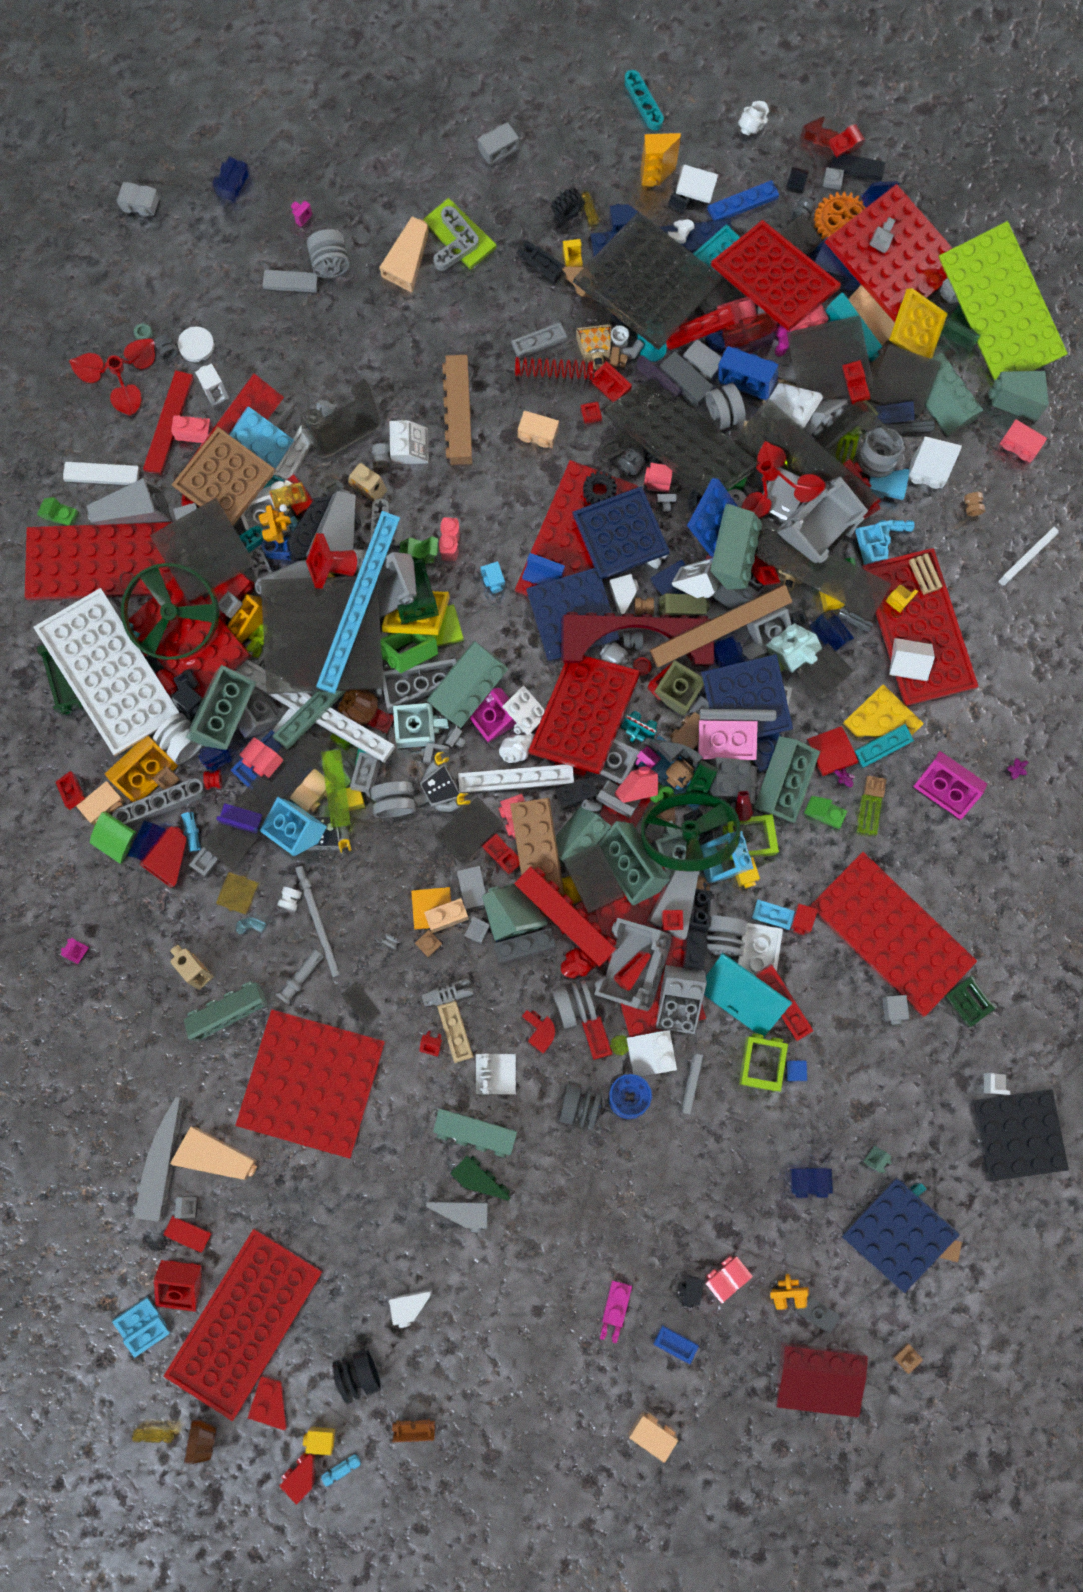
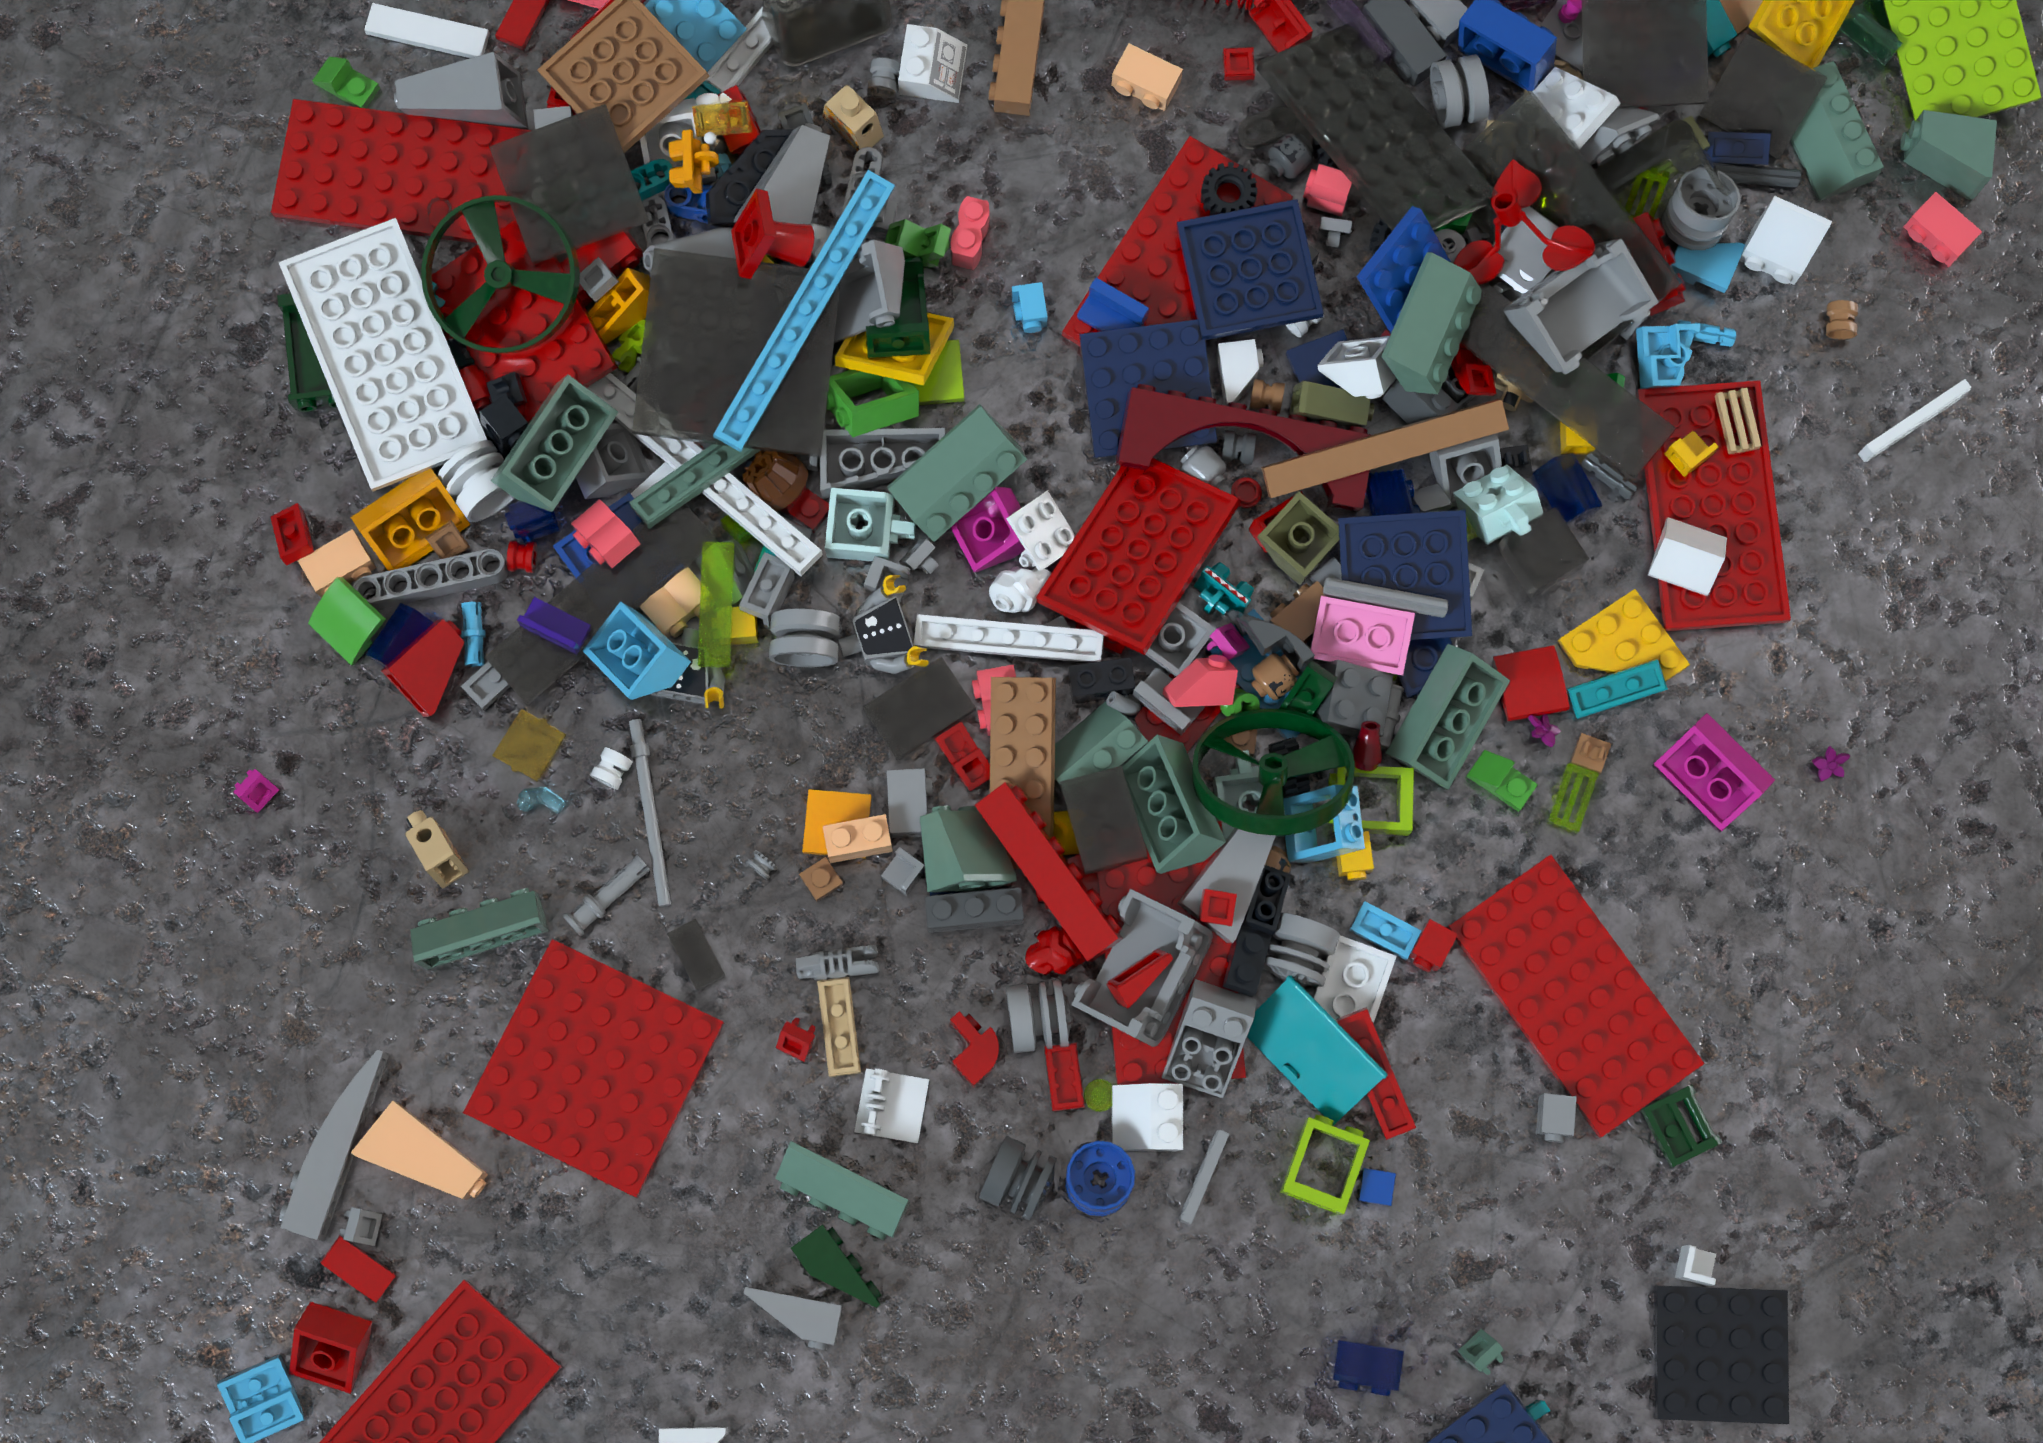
camera: 10 degrees right, 0 degrees up
red slope [842,360,870,404] -> none

